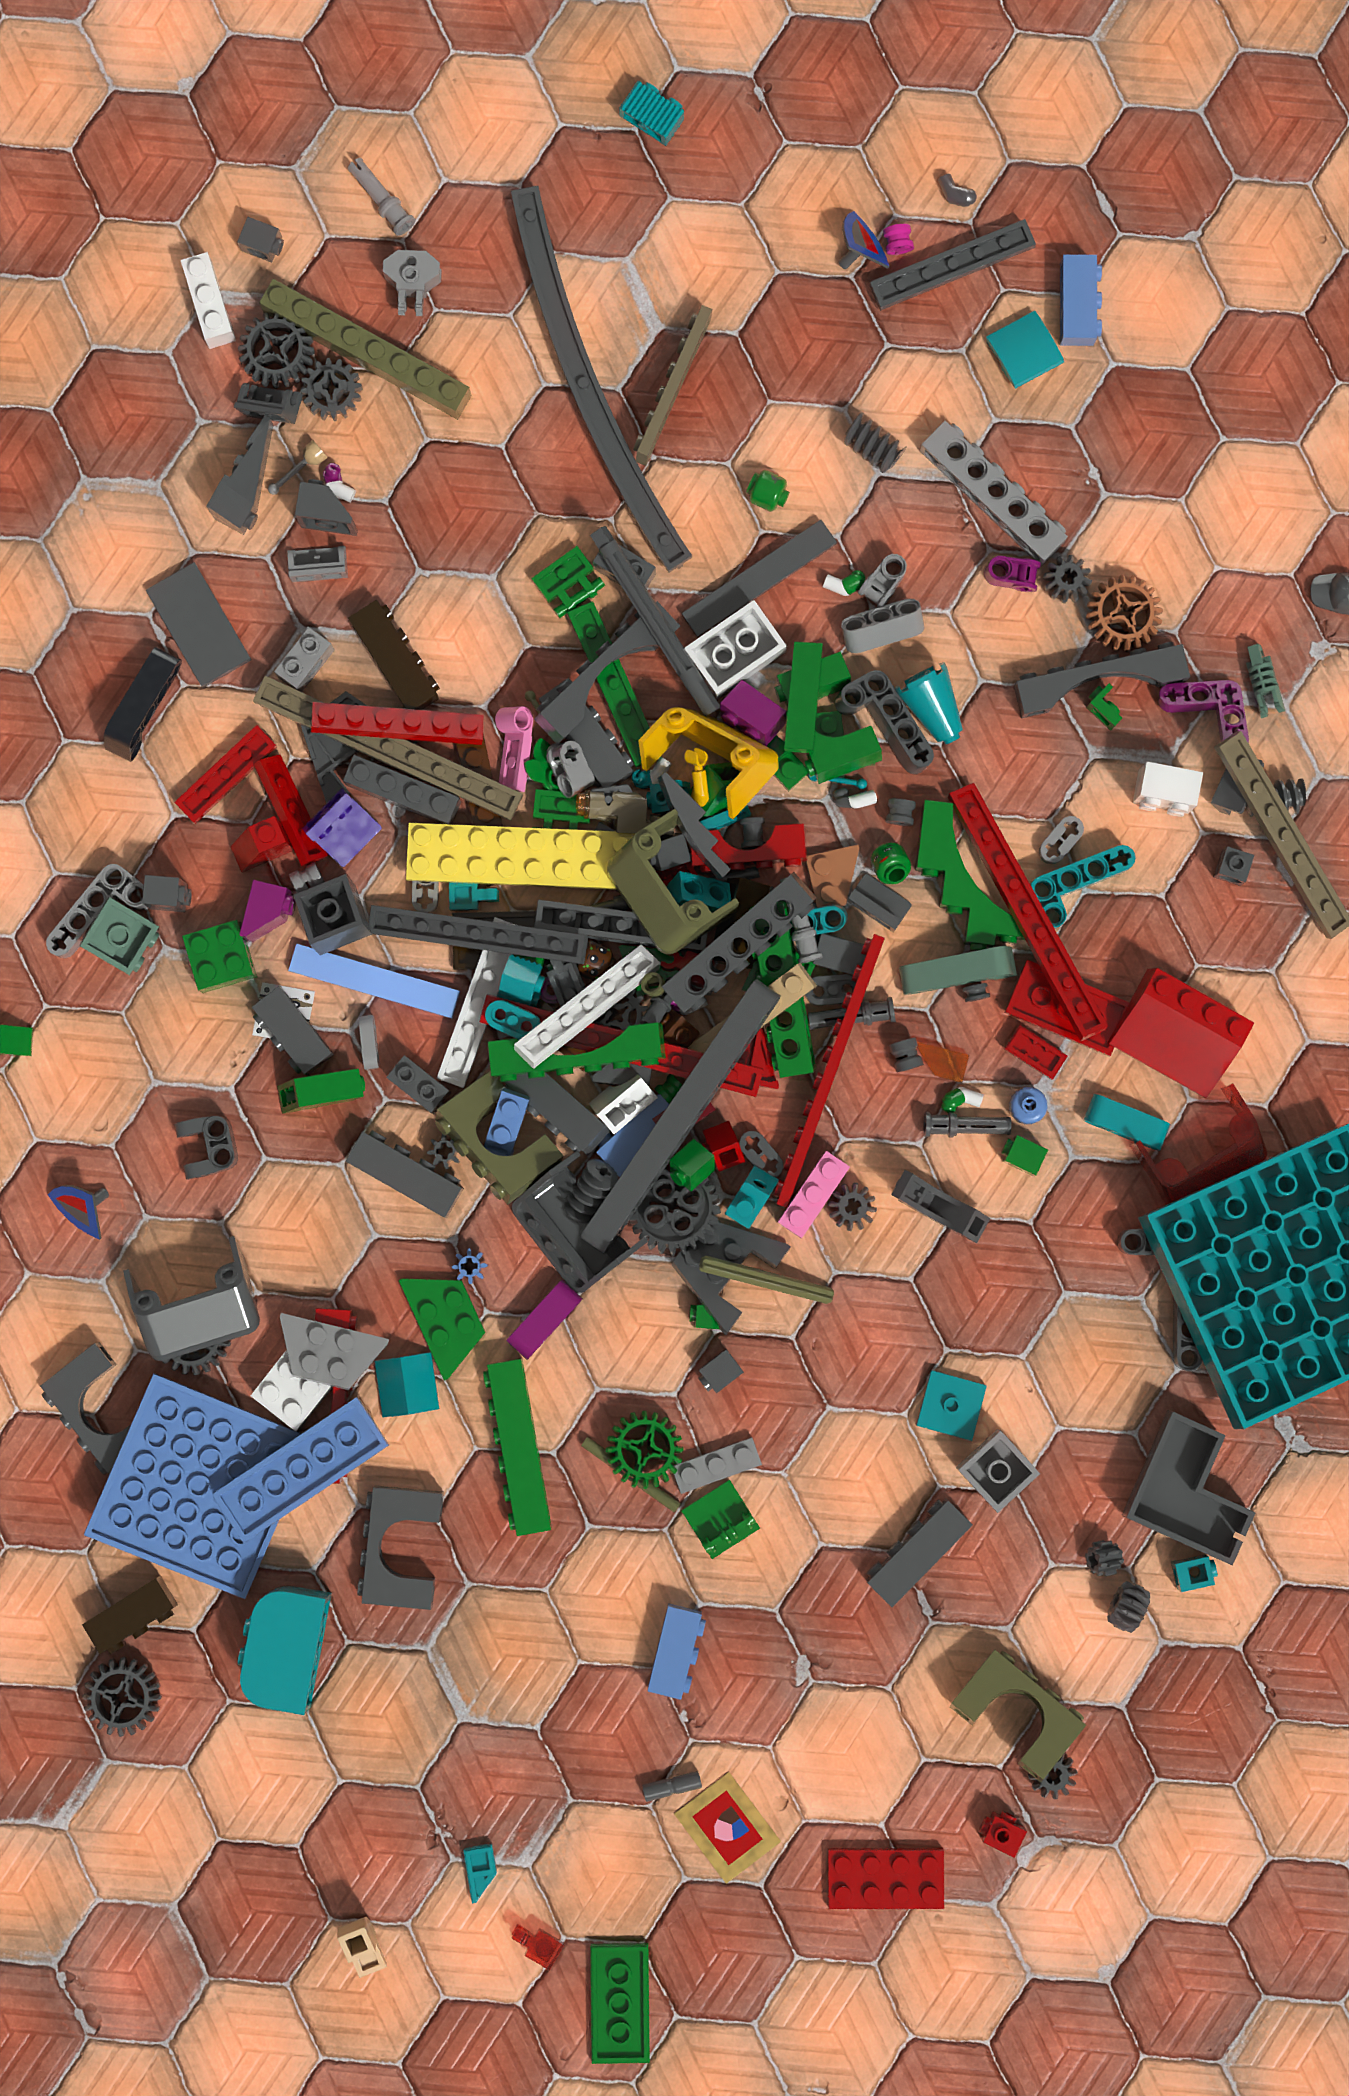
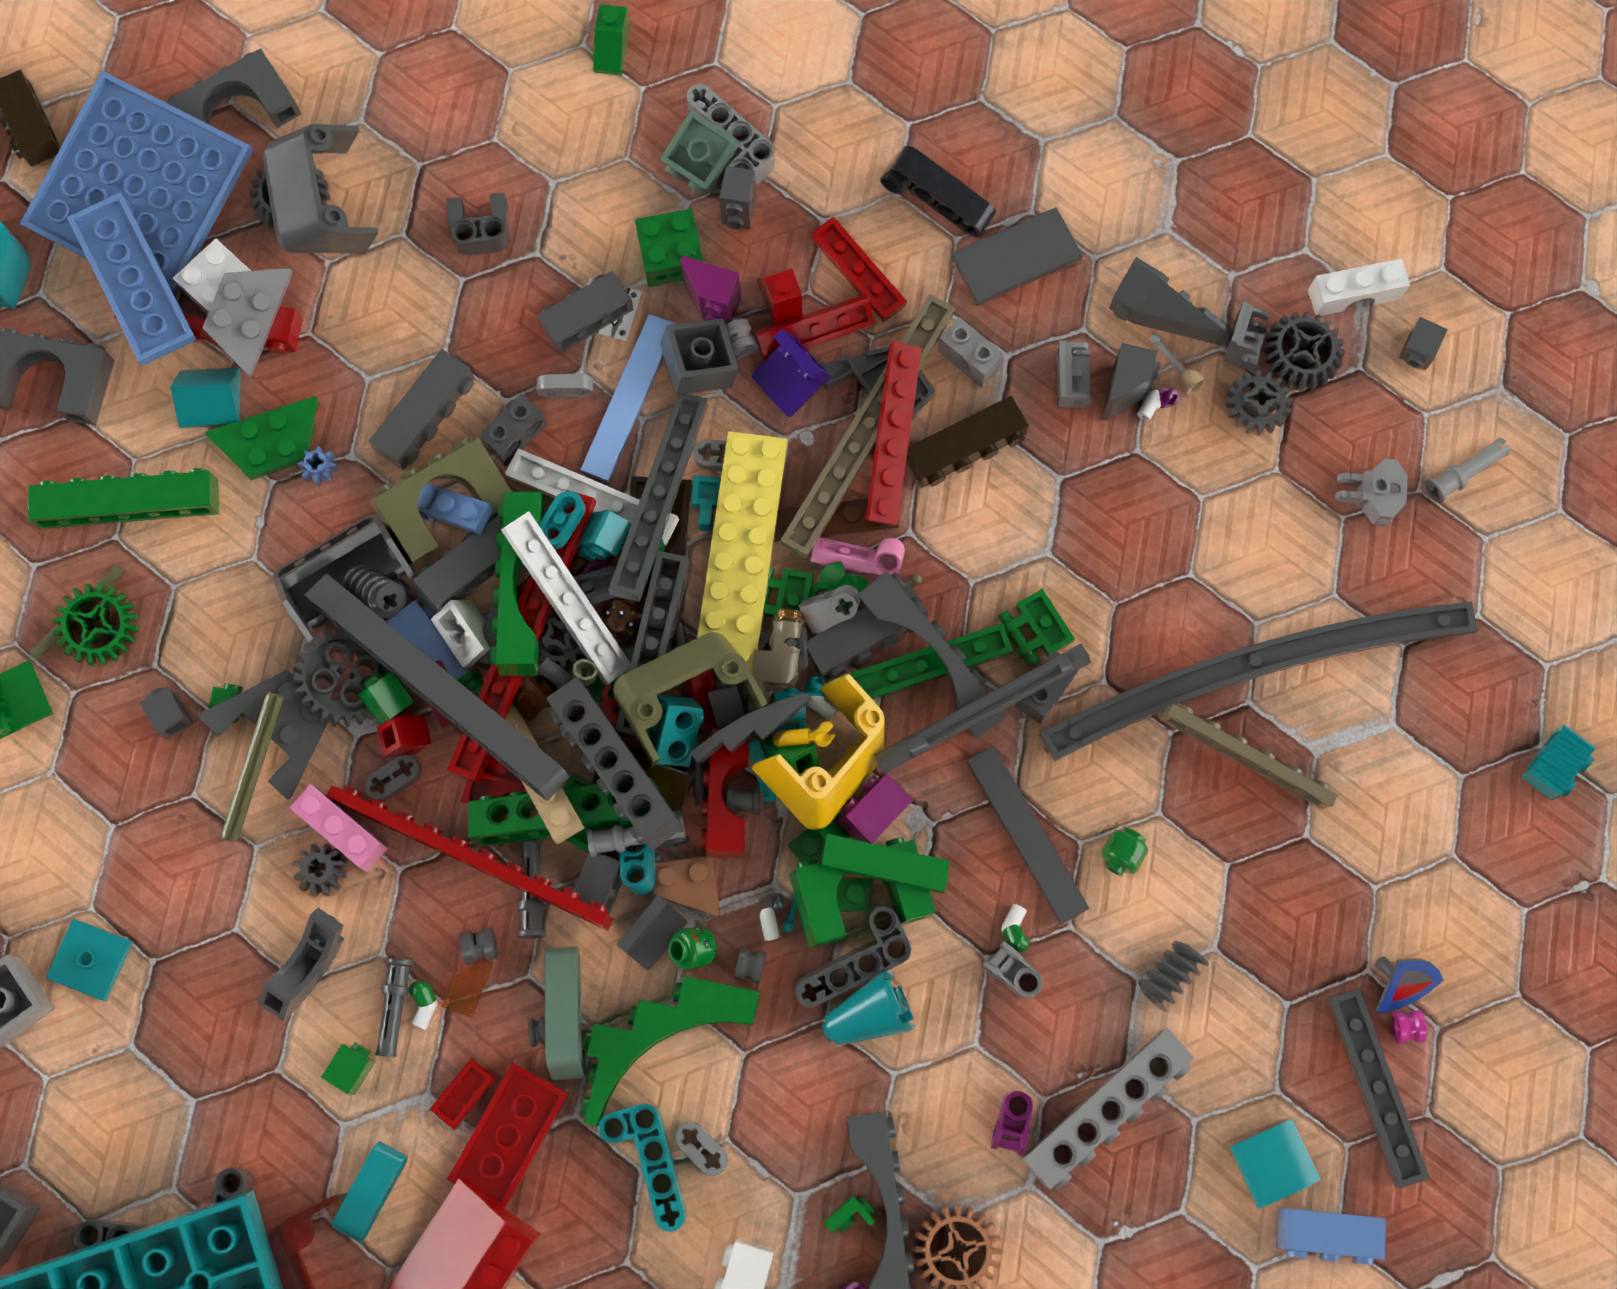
camera: 95 degrees right, 10 degrees down
shield [48,1185,109,1240] -> none
olive brick [259,279,472,420] -> none
green slope [277,1069,365,1114] -> none
dark grey brick [343,755,461,825] -> none
dark grey gear [427,1134,460,1169] -> none
magenta beam [506,1280,583,1360] -> none
light grey plate [673,1437,762,1494] -> none
white brick [684,600,787,700] -> none
teal torso [725,1165,779,1229] -> none
dark grey plate [805,974,856,1006] -> none
light grey beam [841,599,924,653] -> none
flat silver arm [938,174,977,207] -> none
red plate [947,783,1108,1041] -> none
medium blue head [1009,1087,1048,1125] -> none
dark grey gear [1043,555,1092,604] -> none

